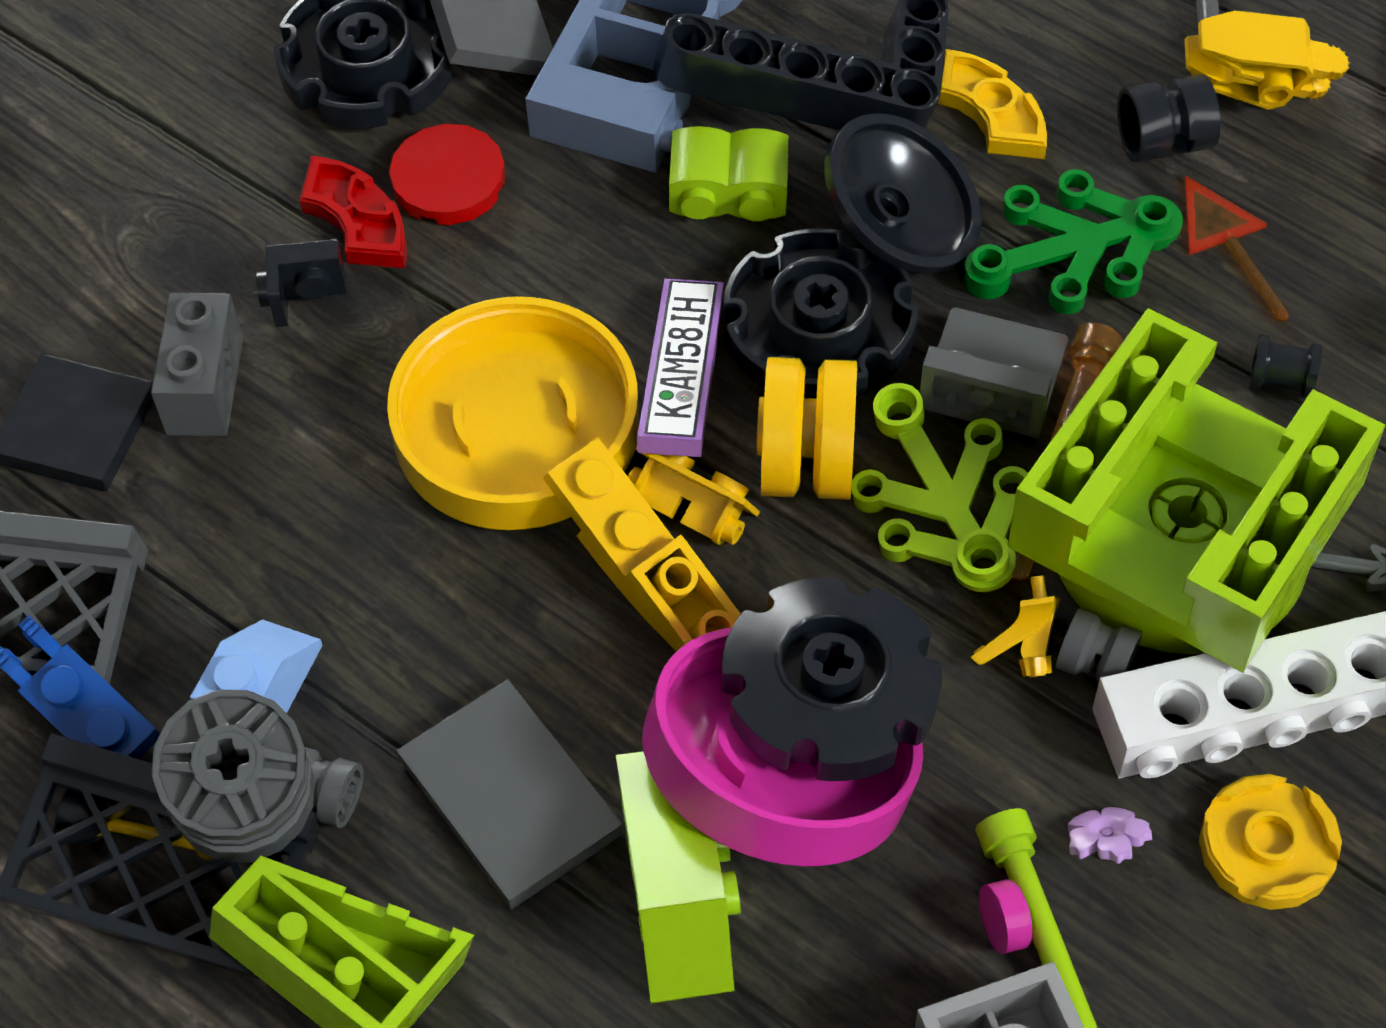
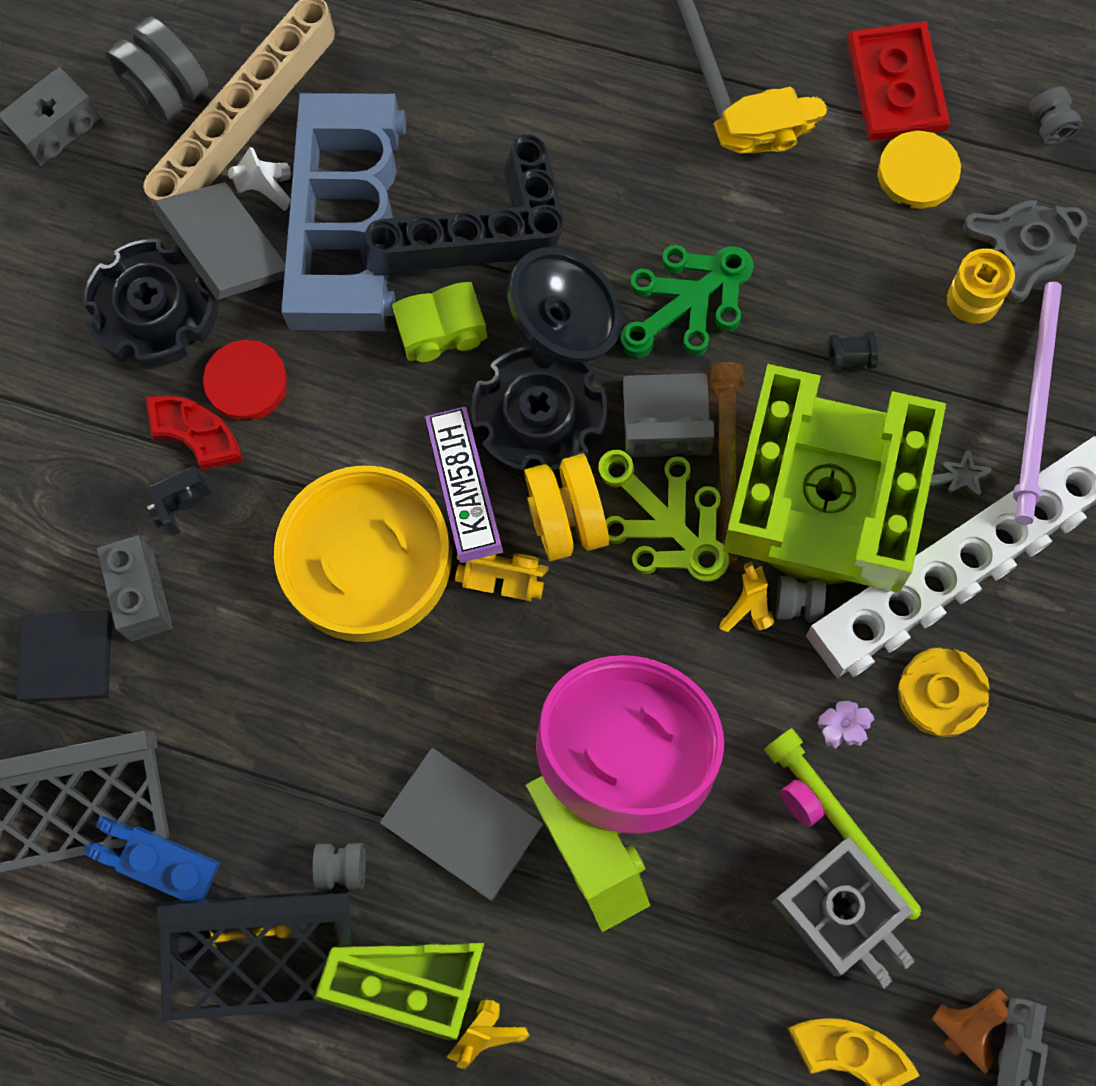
camera: 15 degrees left, 15 degrees up
dark grey wheel [152,690,315,862] -> none
light blue slope [190,620,323,713] -> none
yellow slope [543,437,741,651] -> none
black piece [721,577,942,781] -> none
yellow tile [937,49,1047,159] -> none
black wheel [1117,74,1221,162] -> none
clear orange piece [1185,175,1289,322] -> none

